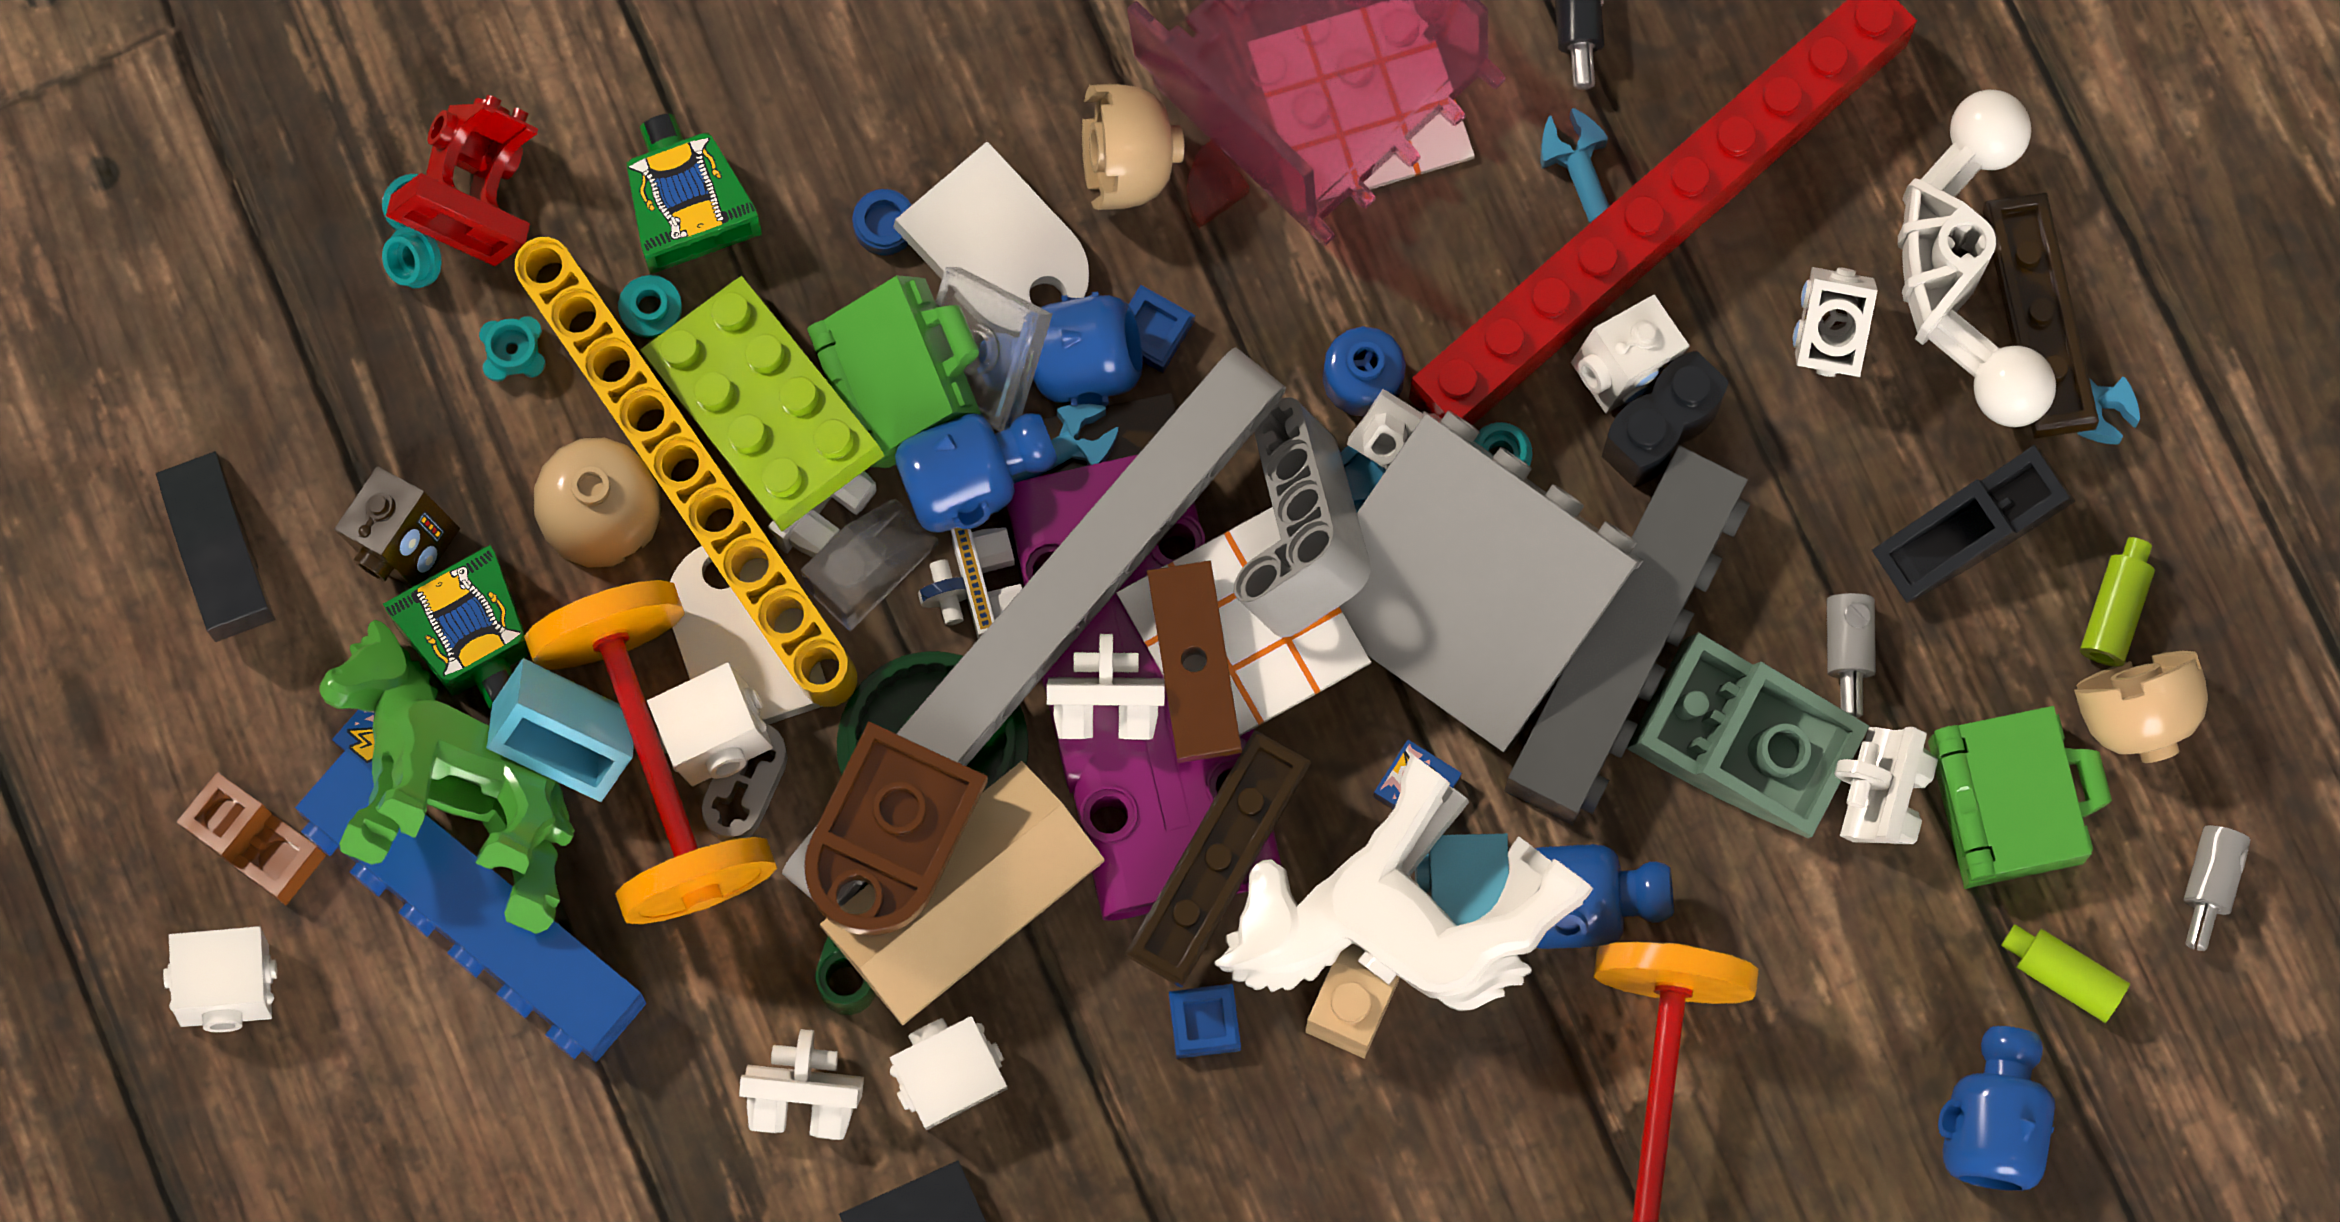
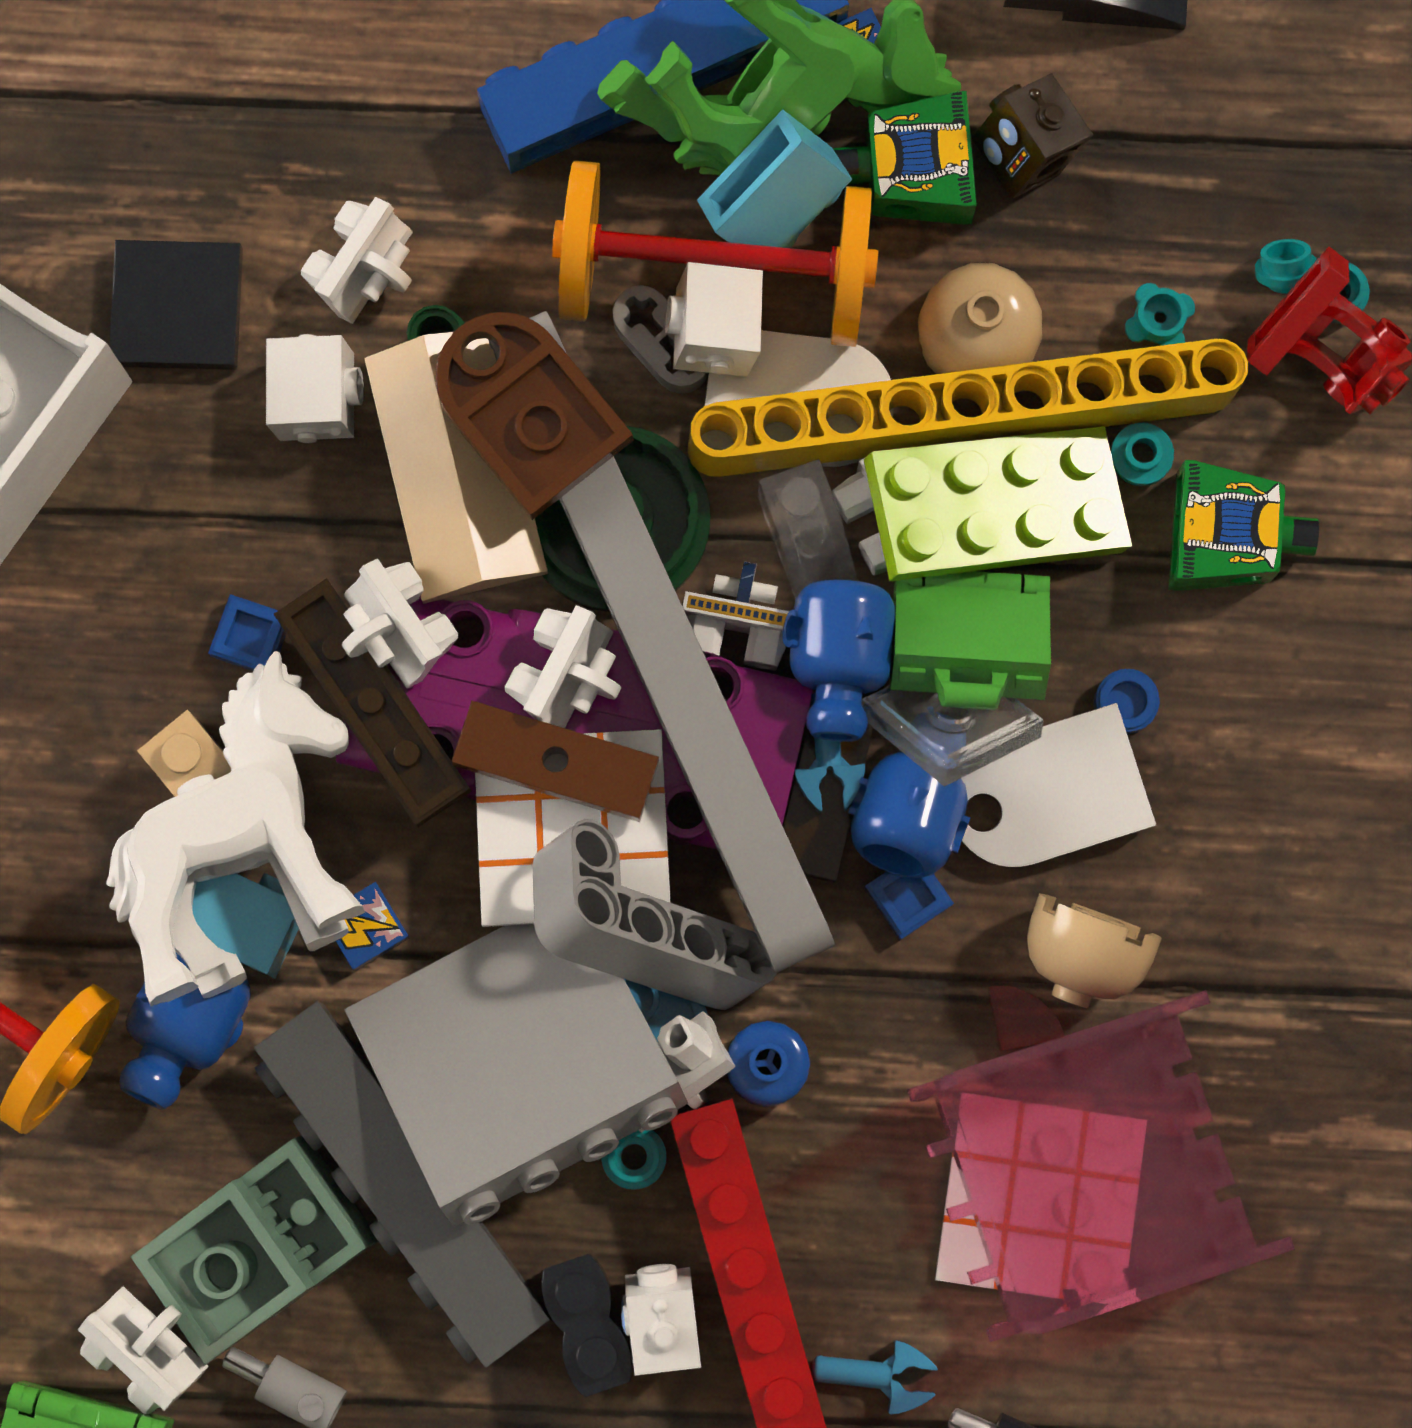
camera: 115 degrees right, 5 degrees up
none -> white hips [342,558,458,689]

